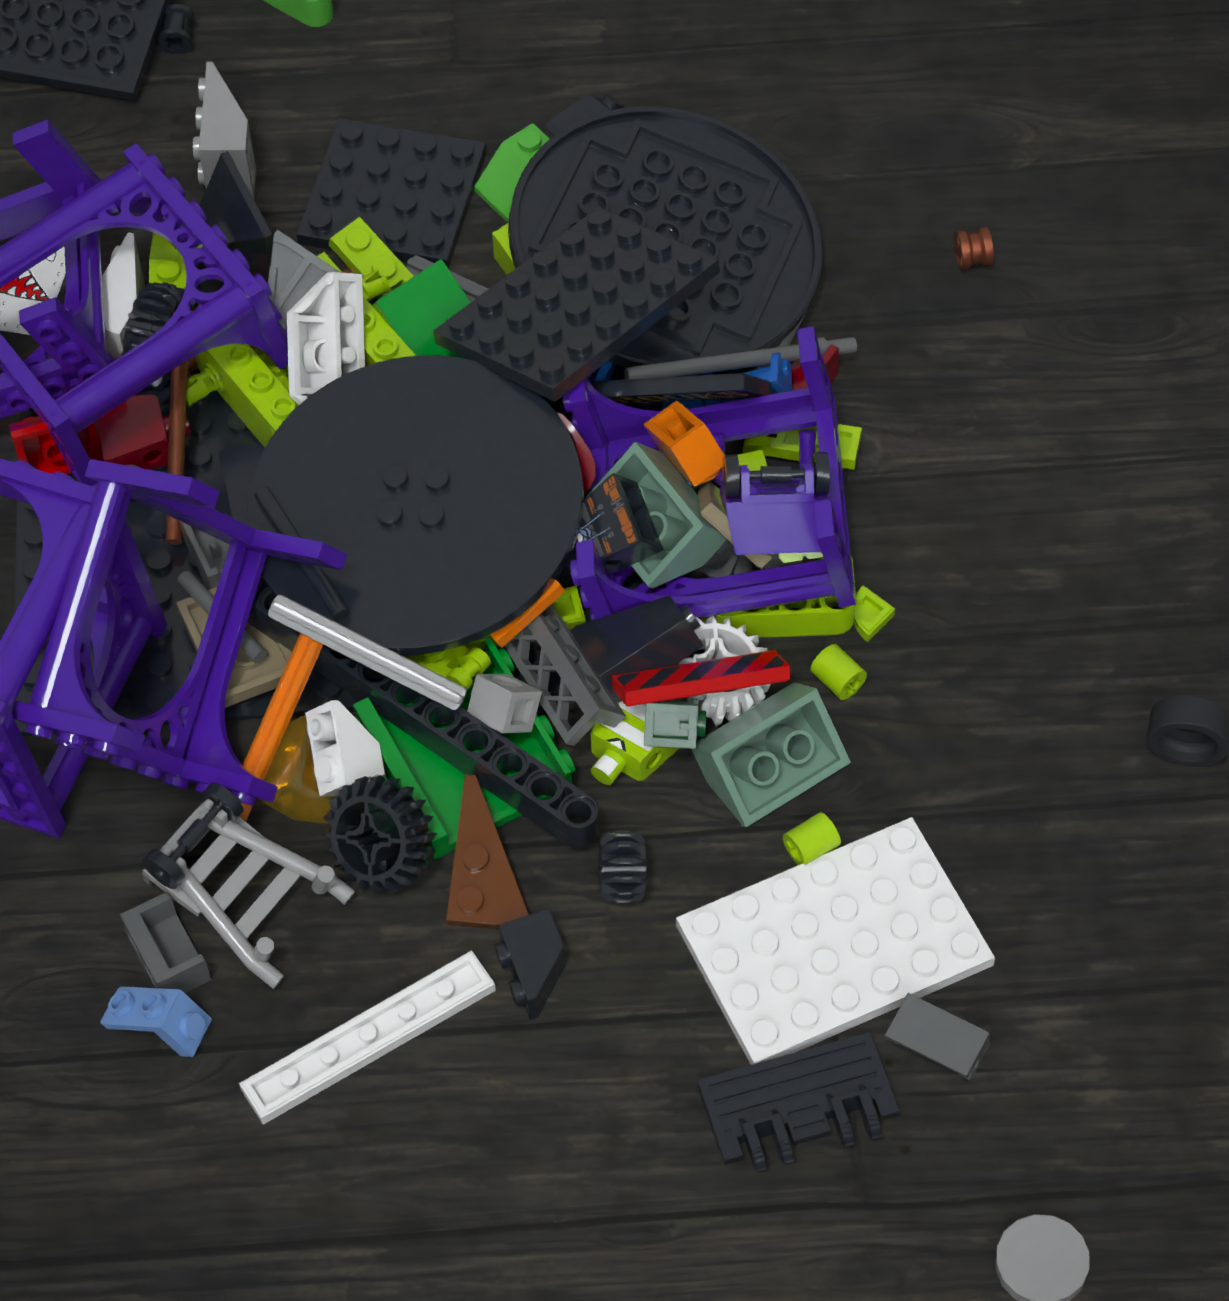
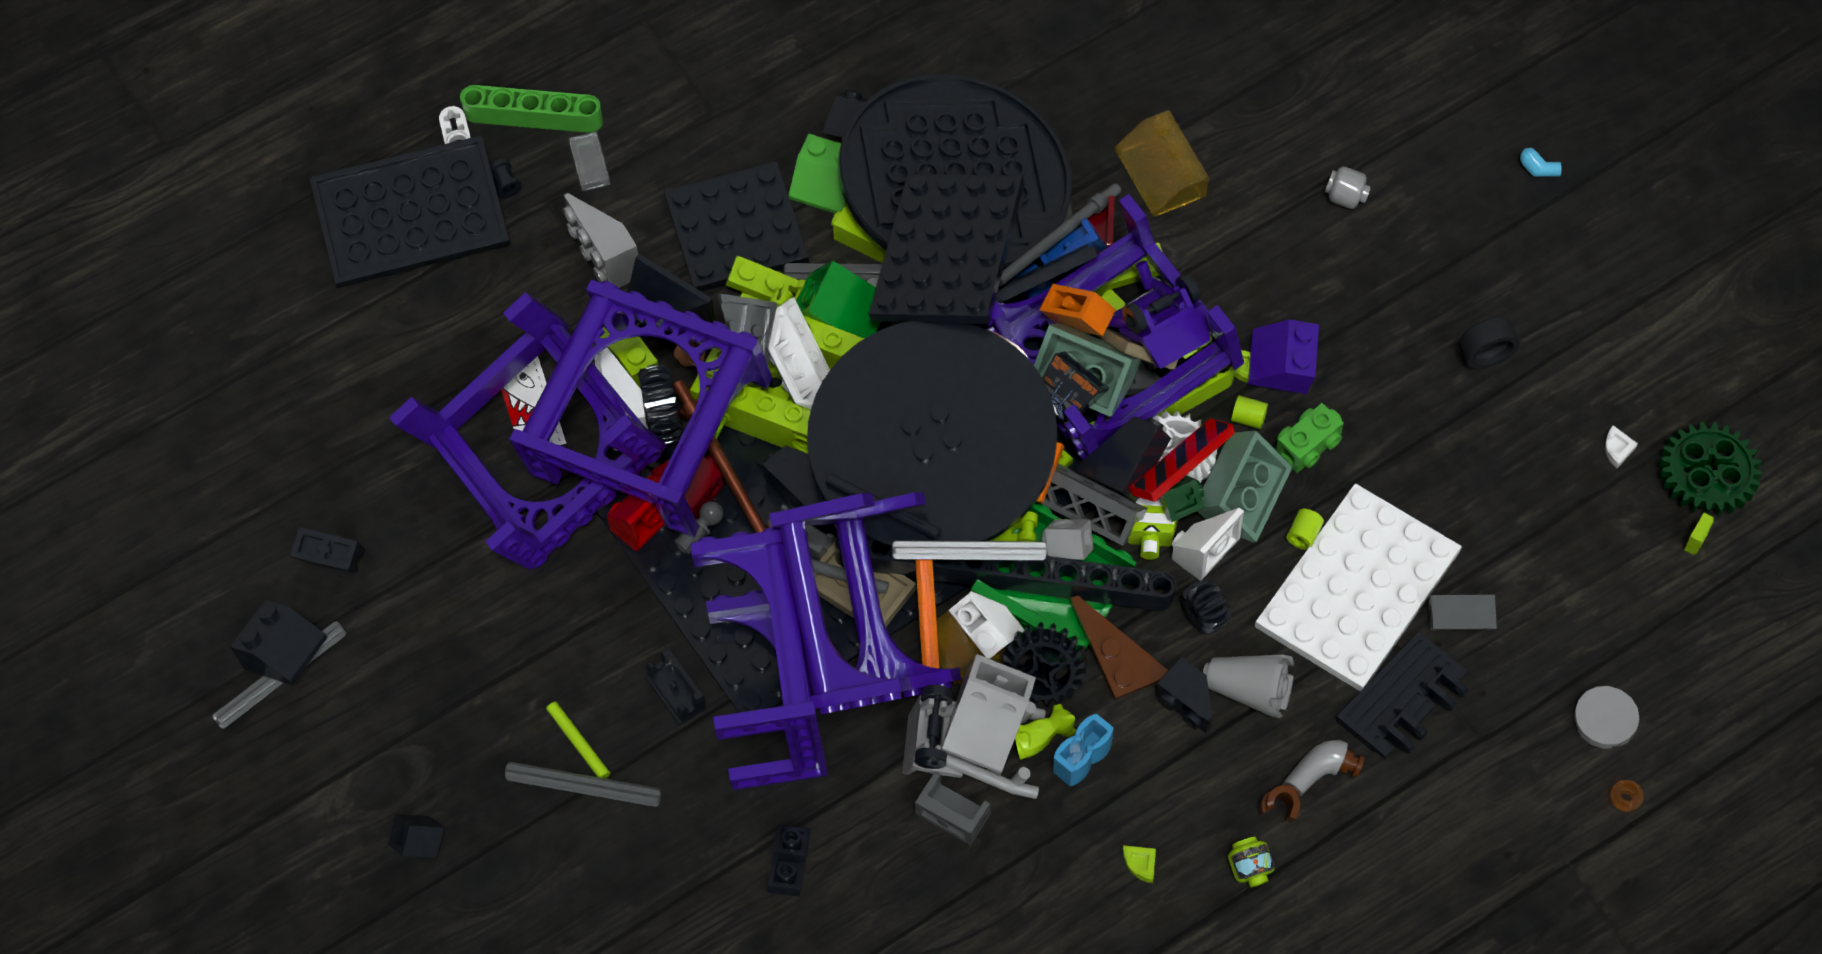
camera: 30 degrees left, 5 degrees up
medium blue bracket [101,987,212,1057] -> none
white tile [239,950,496,1125] -> none
copper wheel [954,227,994,270] -> none
none -> clear tile [568,132,610,191]
none -> light grey slope [941,654,1036,774]
none -> lime animal [1015,704,1077,760]
none -> dark azure brick [1053,714,1114,786]
none -> clear yellow slope [1115,110,1209,217]
none -> lime tile [1123,845,1156,883]
none -> white slope [1172,508,1244,581]
none -> light grey cone [1203,654,1294,718]
none -> head [1228,836,1275,888]
none -> dark purple slope [1247,319,1319,394]
none -> piece [1259,740,1365,823]
none -> bright green brick [1276,403,1344,473]
none -> light grey head [1325,166,1371,209]

